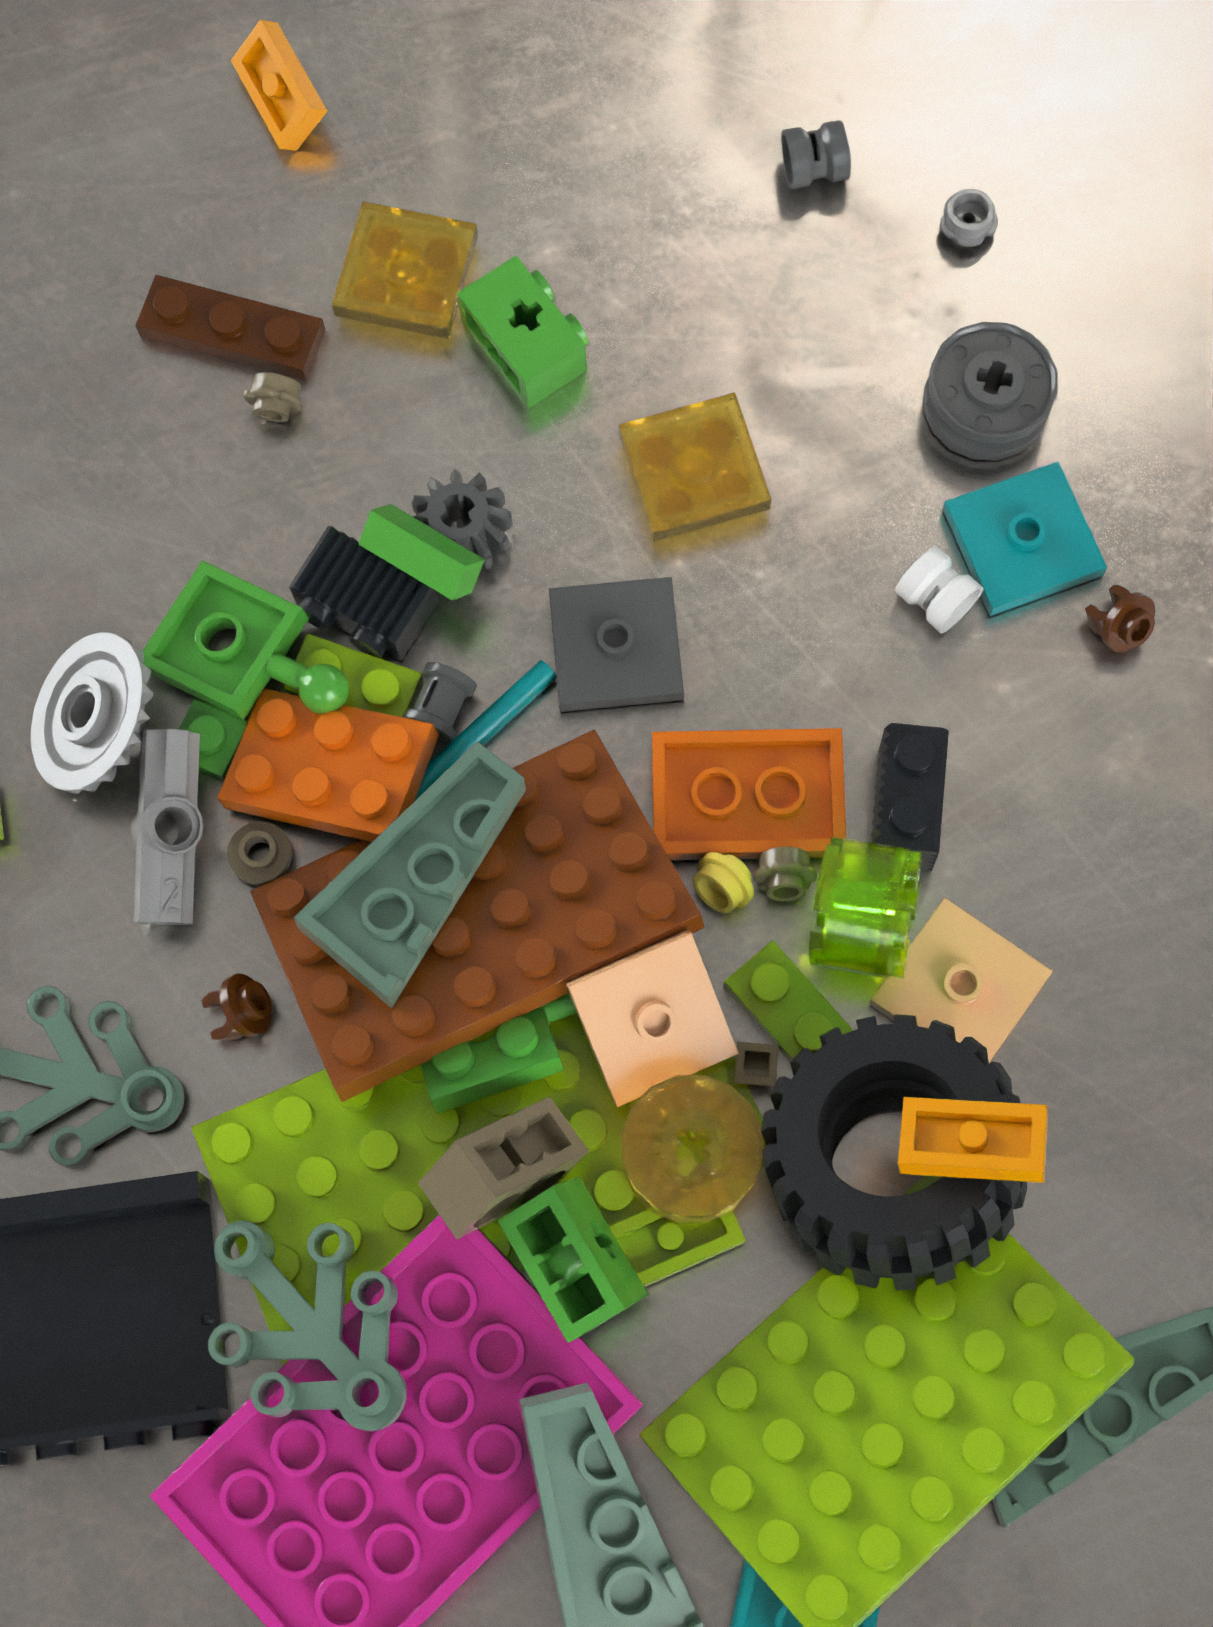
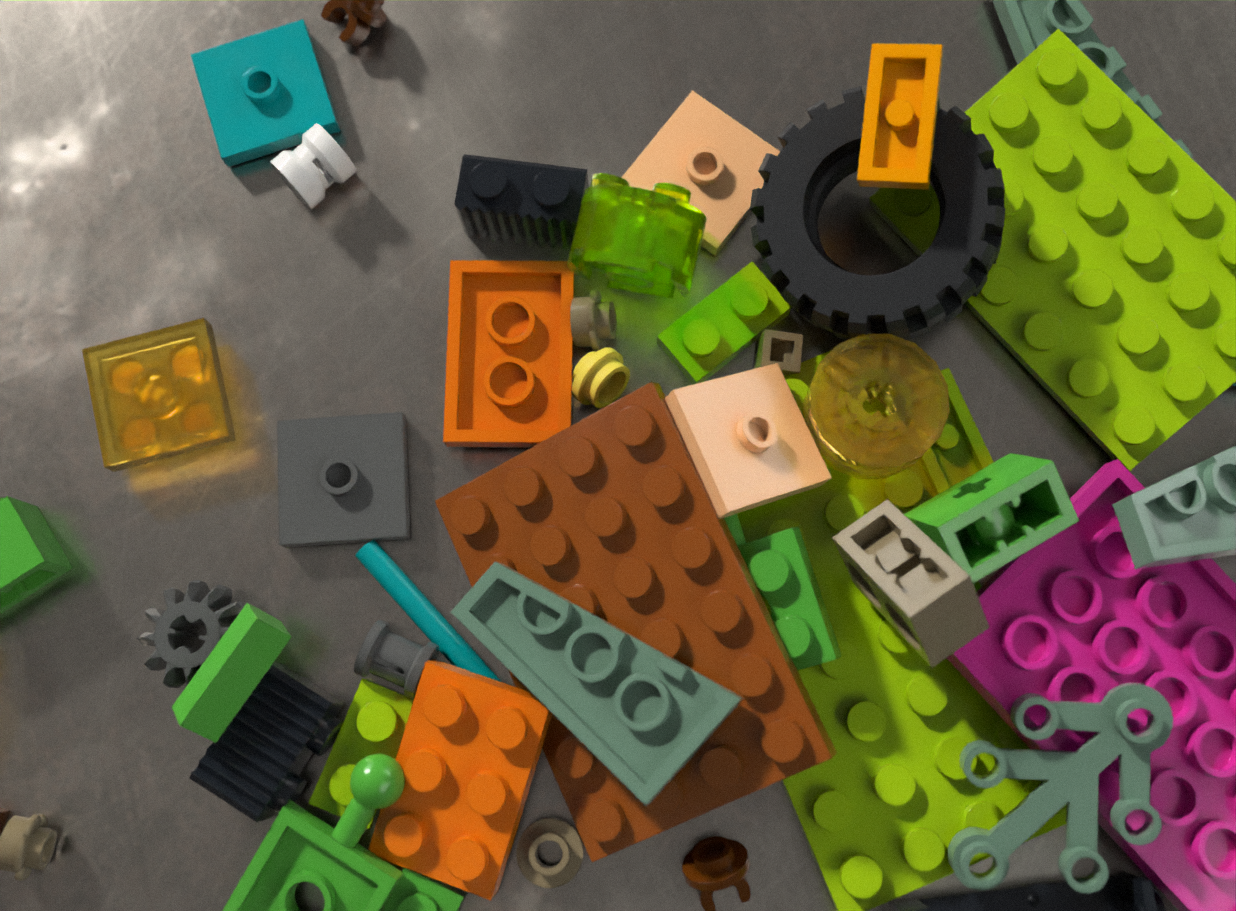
camera: 90 degrees left, 5 degrees up
dark grey wheel [924,321,1058,461] -> none

